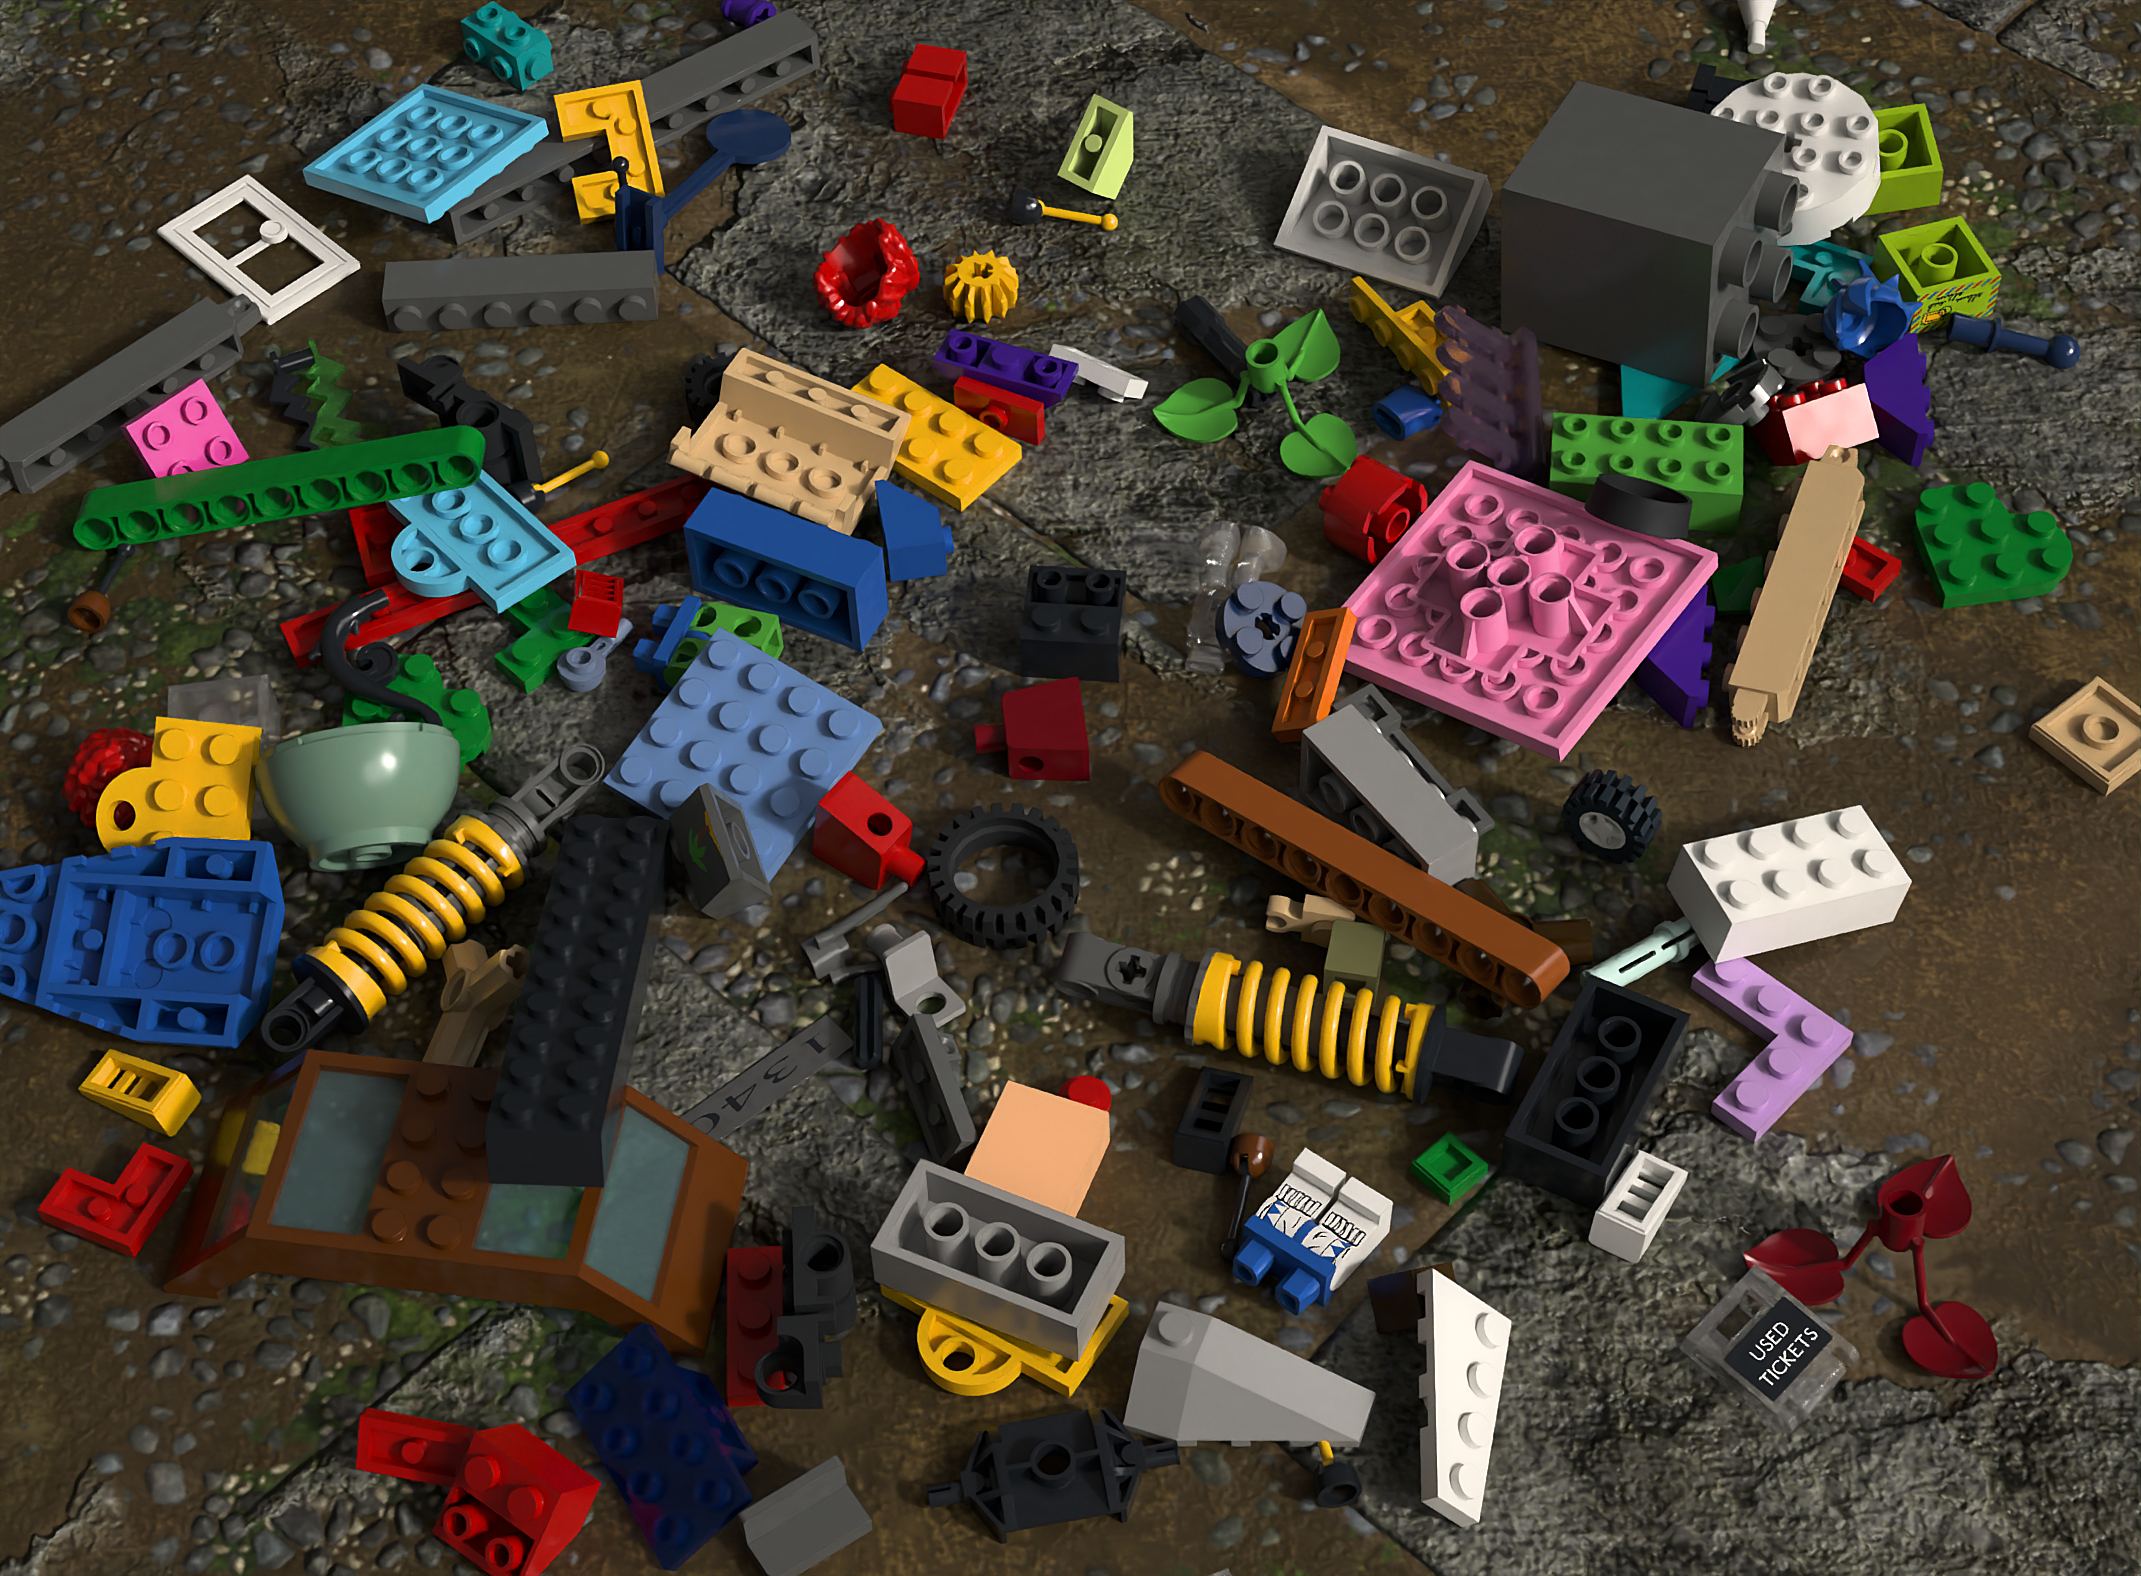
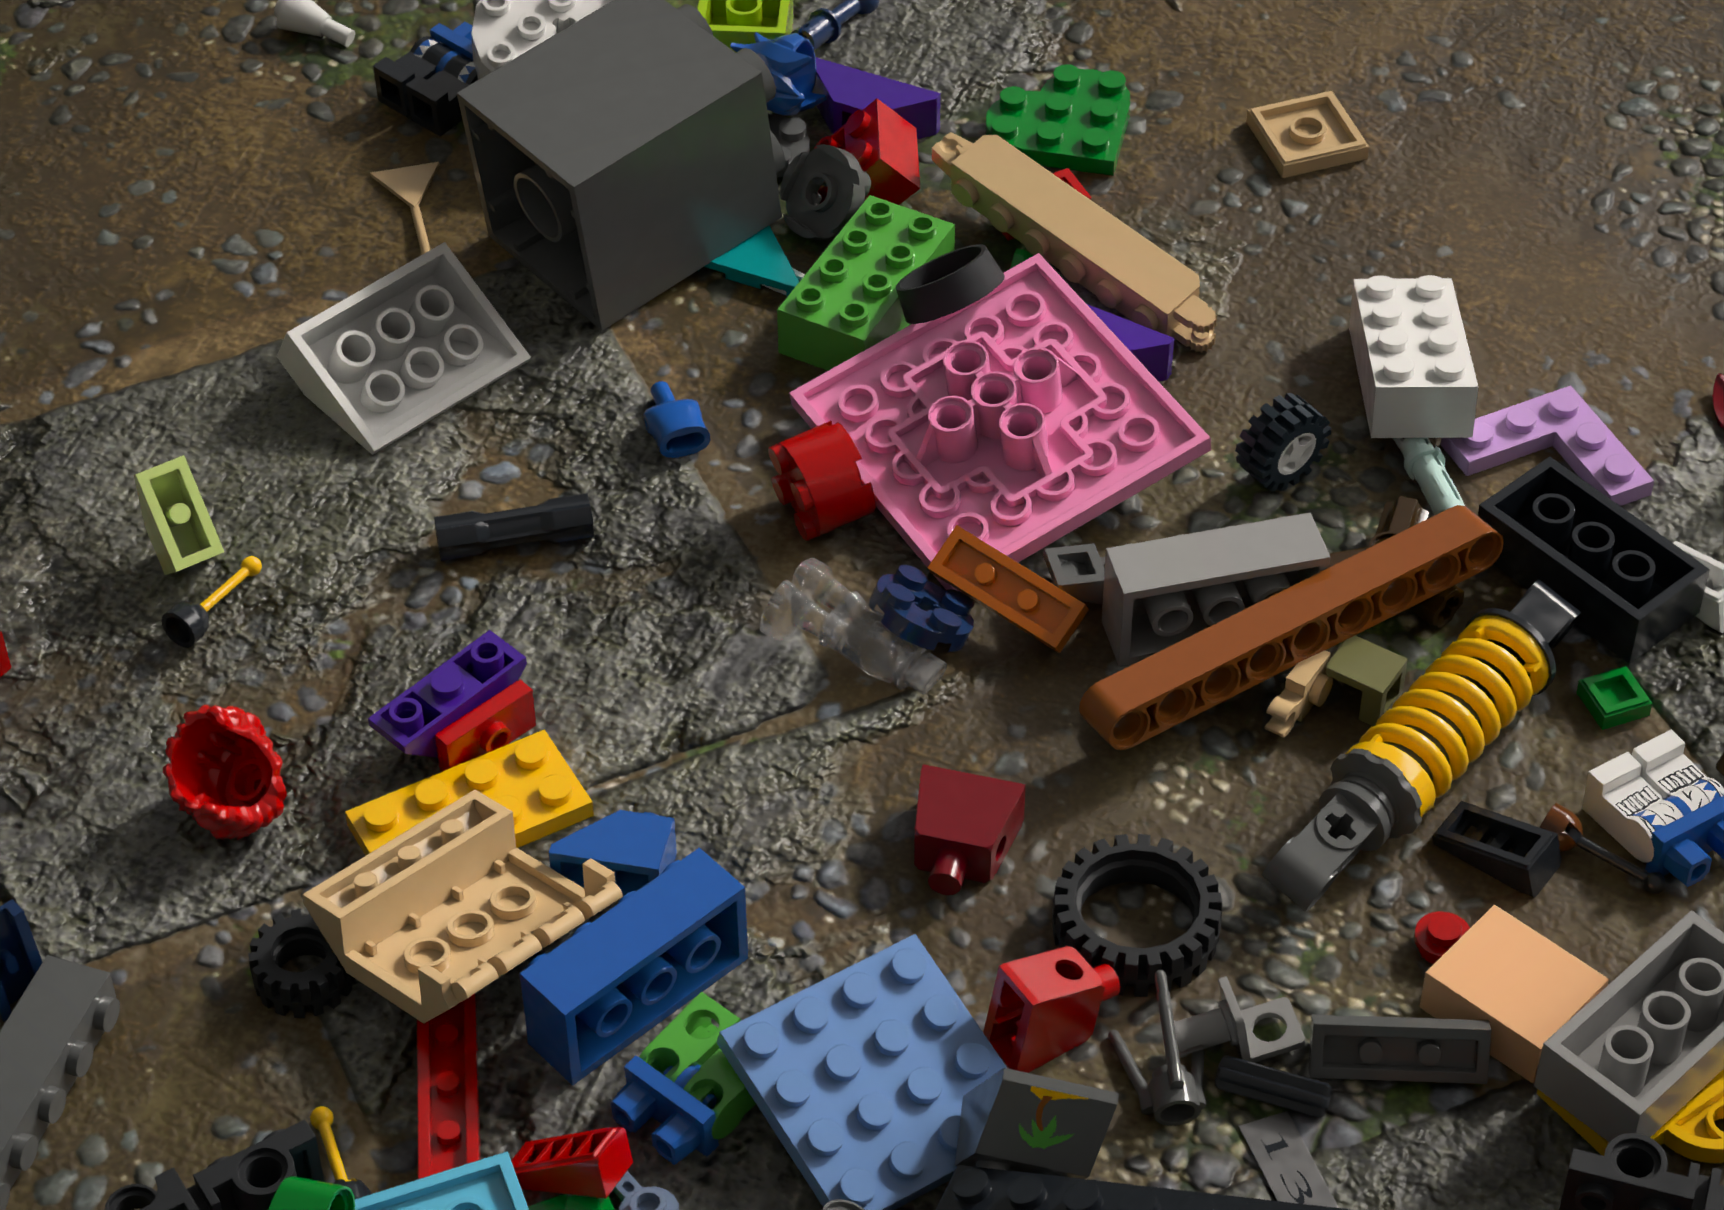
camera: 70 degrees left, 5 degrees down
yellow gear [943,250,1019,324] -> none
black slope [1020,565,1127,683] -> none
white plate [1049,344,1148,403] -> none
bright green plant [1153,308,1358,479] -> none
yellow bracket [1349,276,1471,407] -> none
clear purple fence [1434,305,1547,482] -> none

